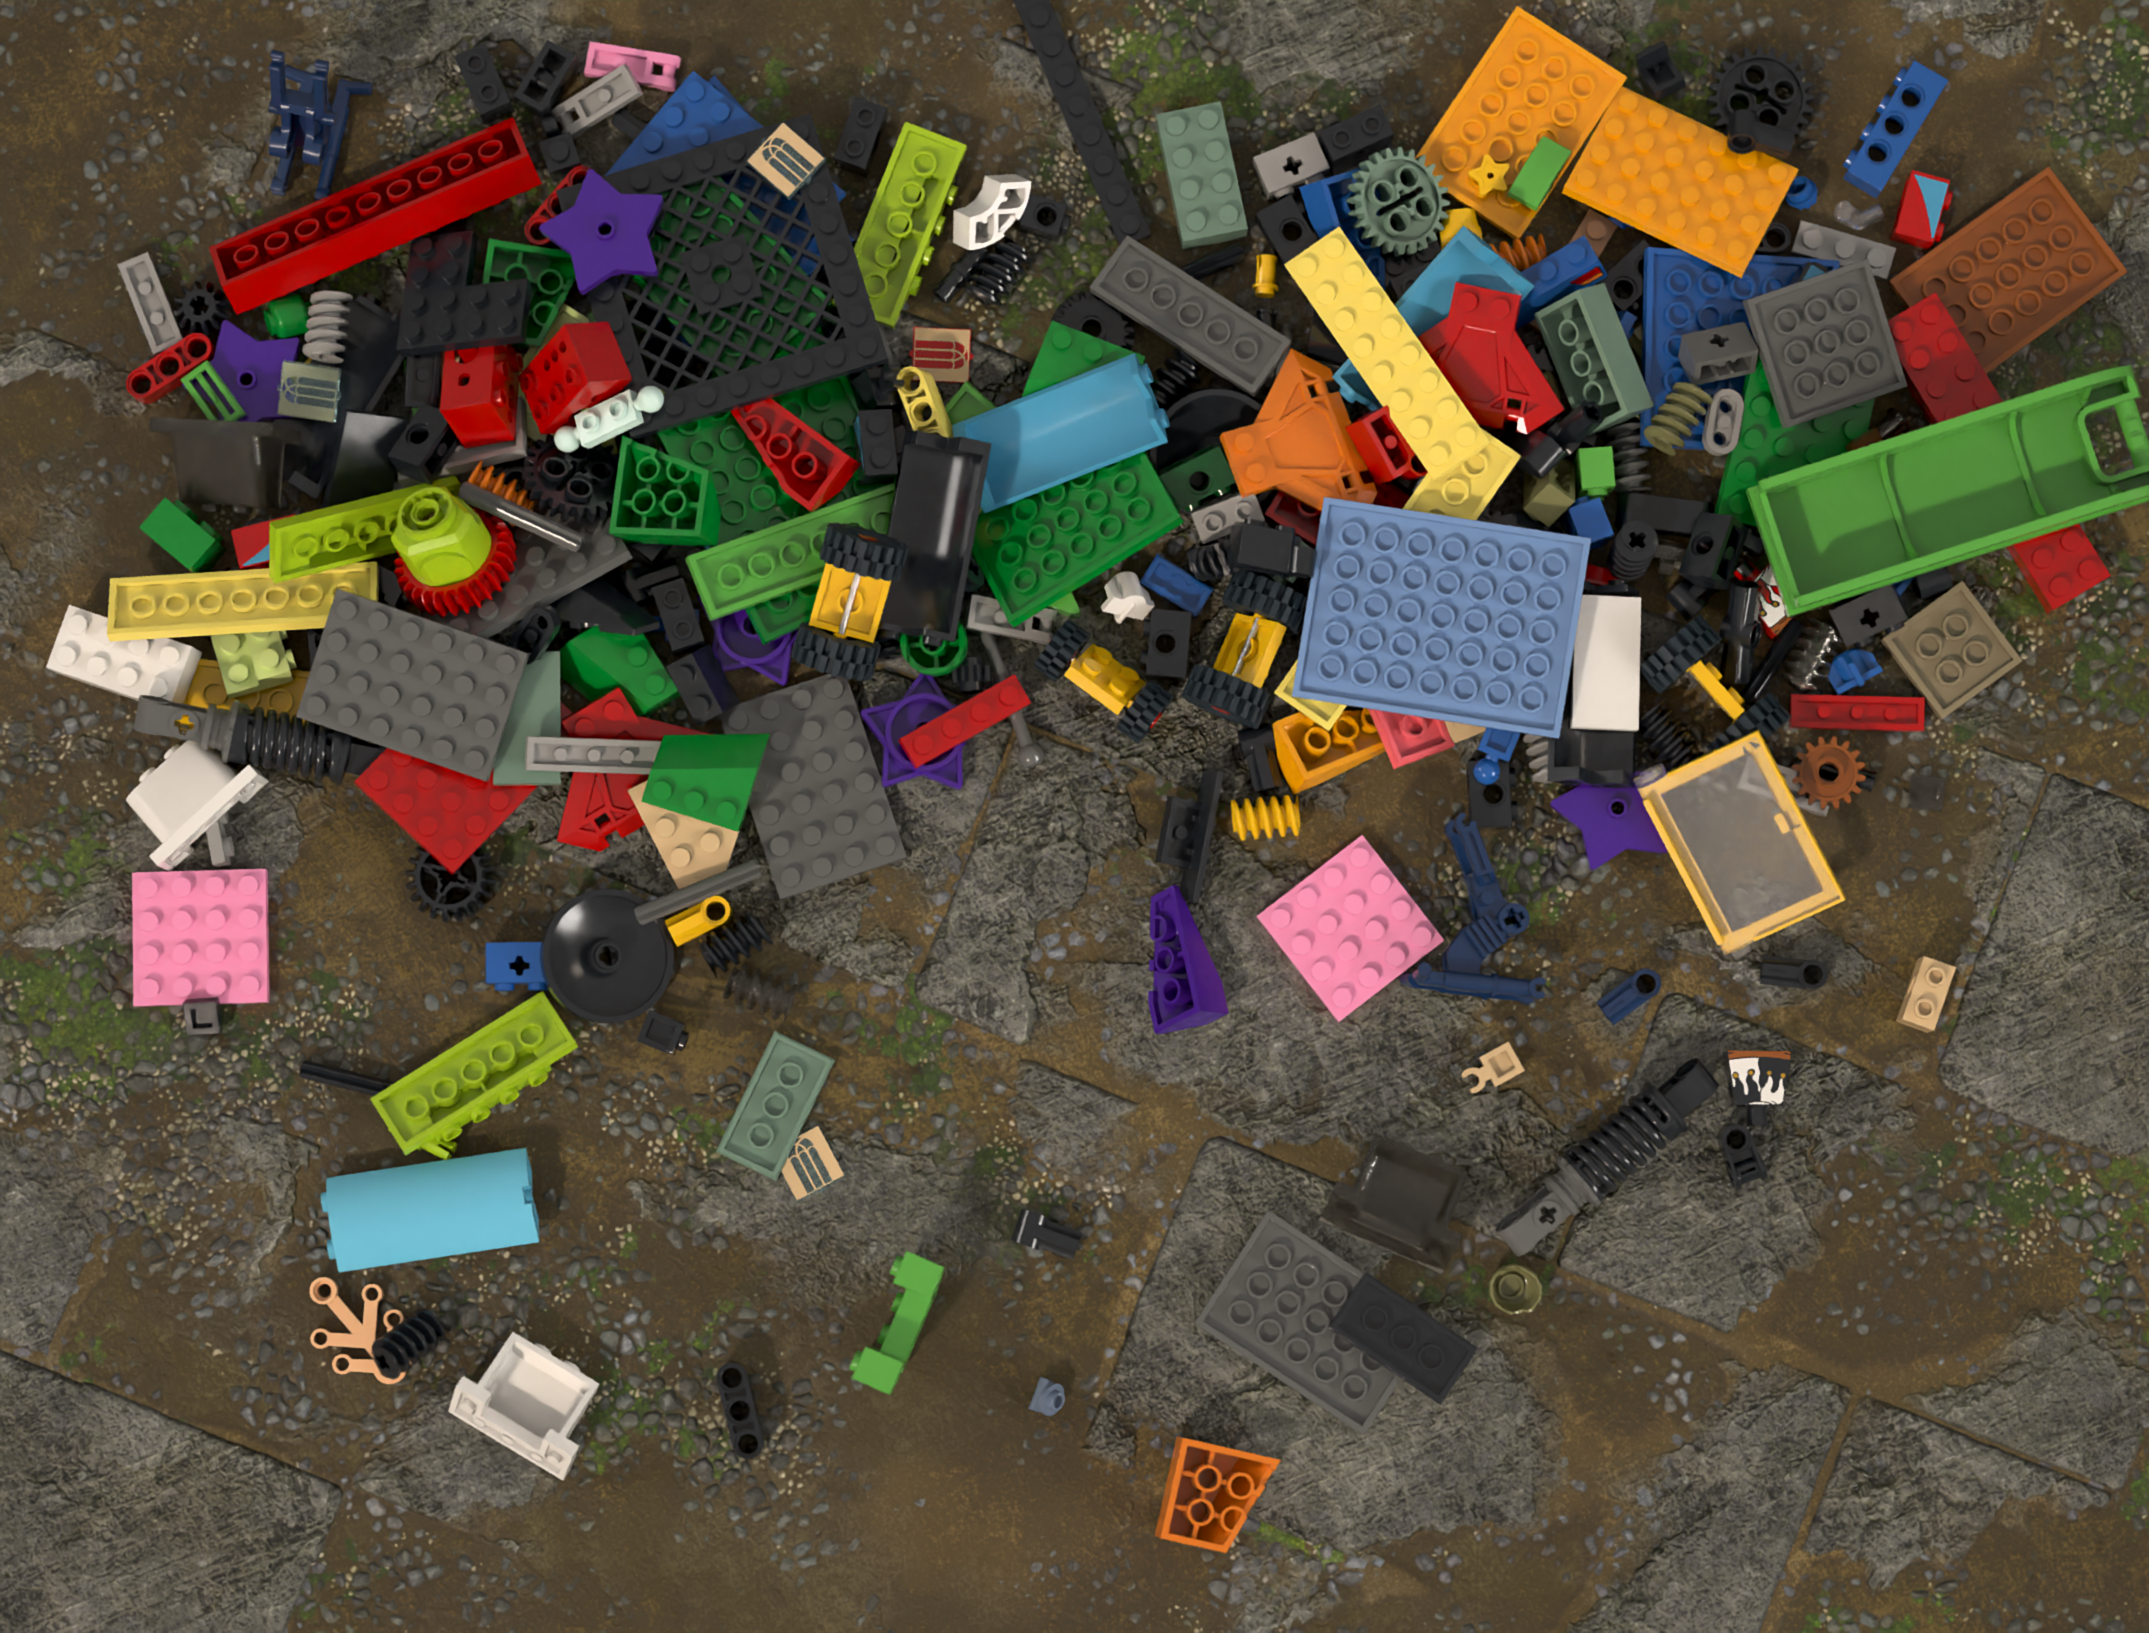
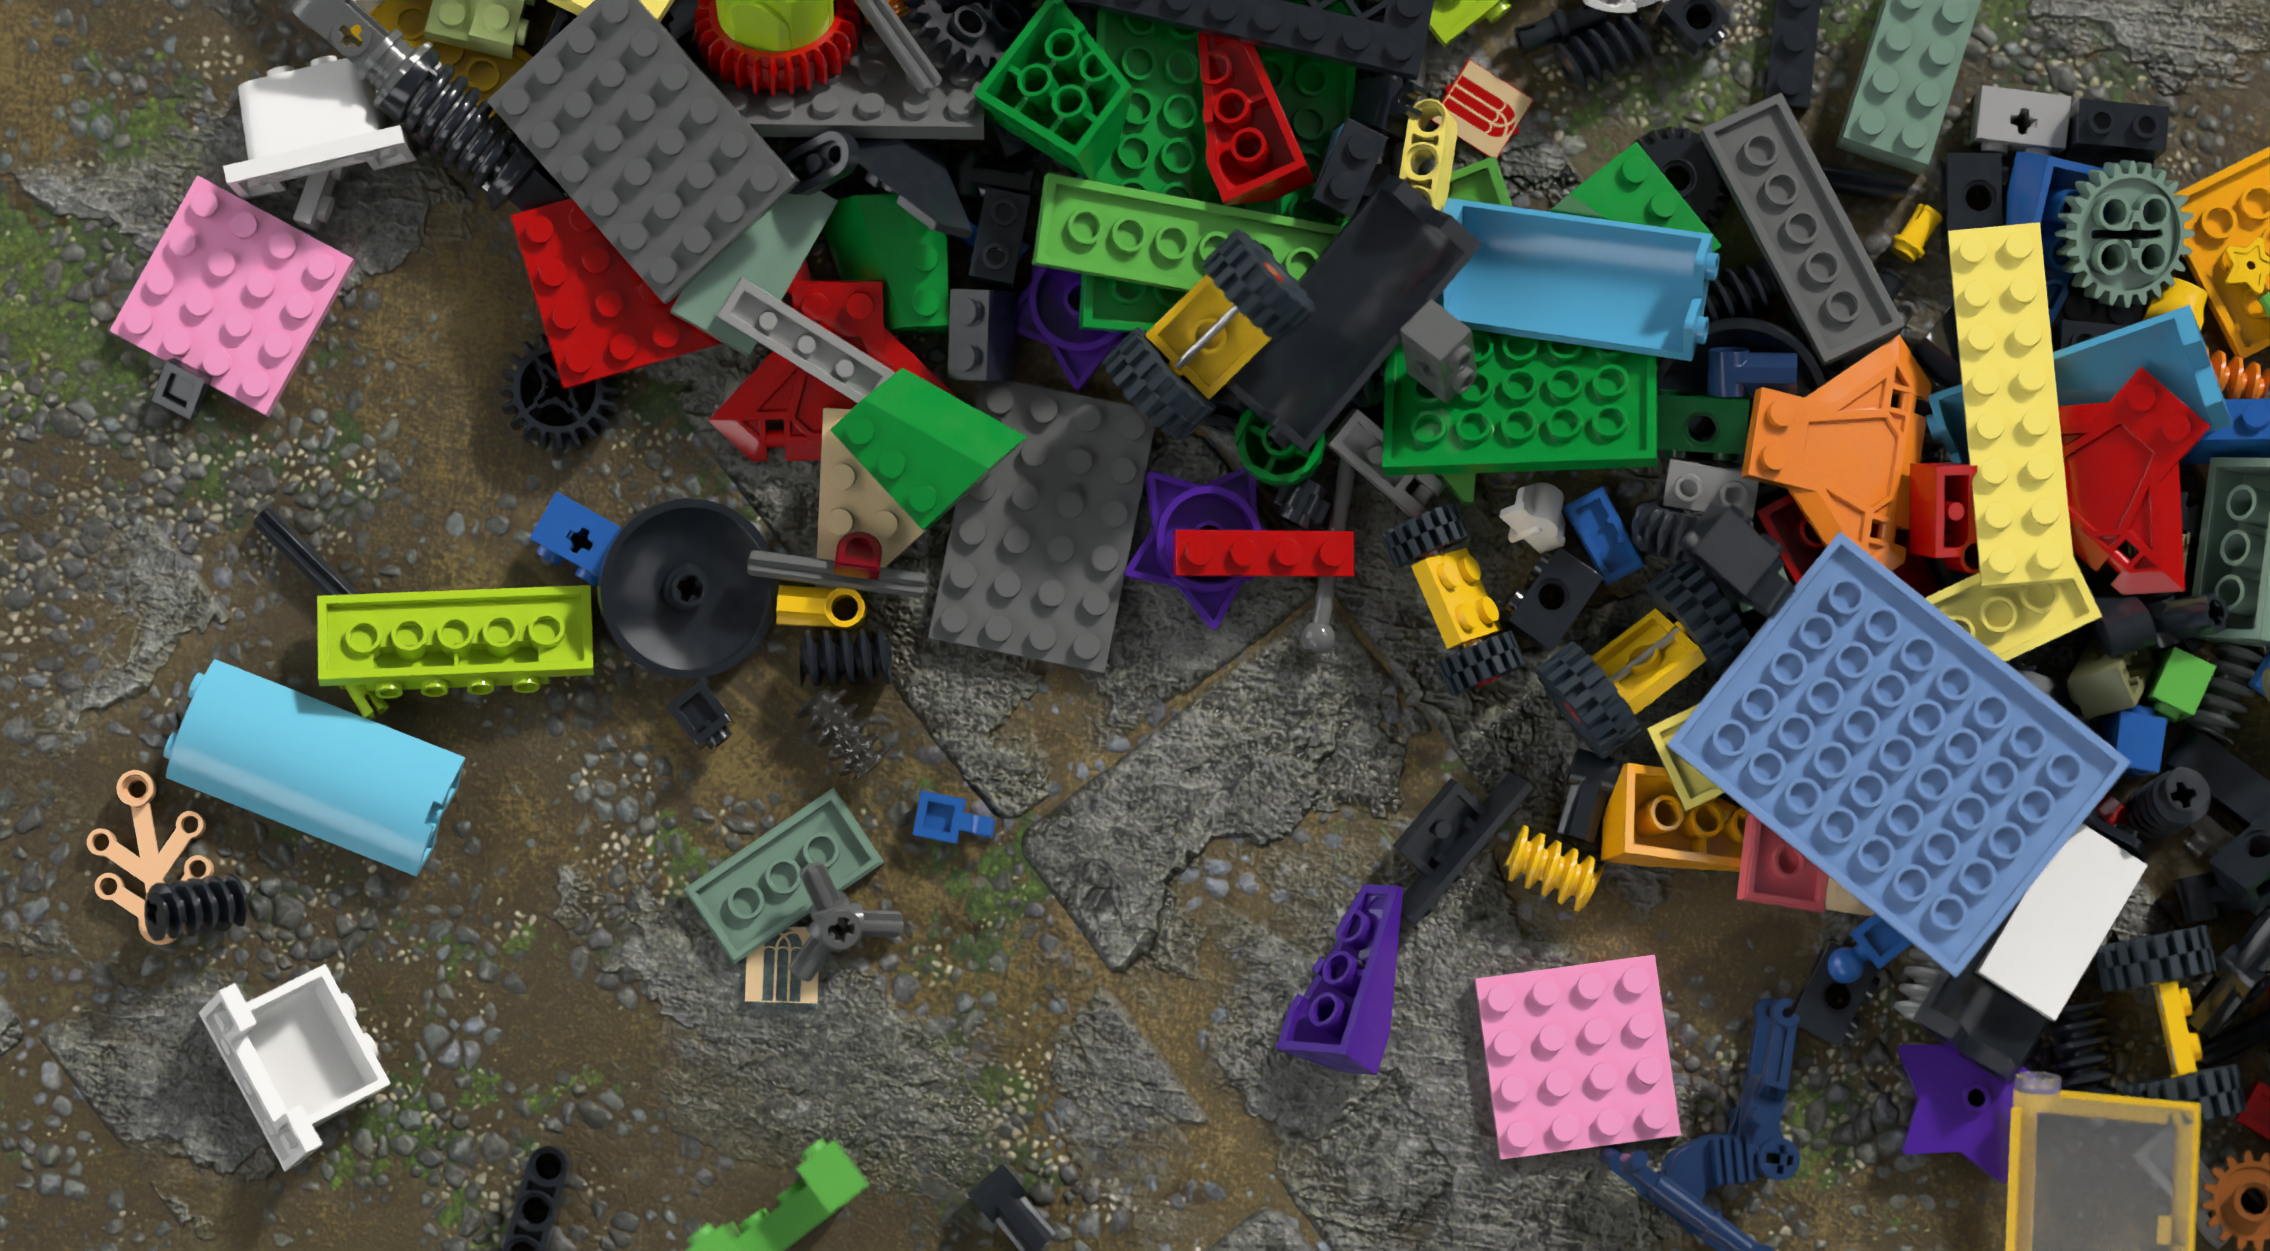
camera: 25 degrees right, 0 degrees up
none -> dark grey bush [789,861,904,982]
none -> dark red tile [834,532,882,580]
none -> blue plate [912,790,996,845]
none -> dark grey brick [1400,299,1477,404]
none -> dark blue piece [1707,347,1797,397]

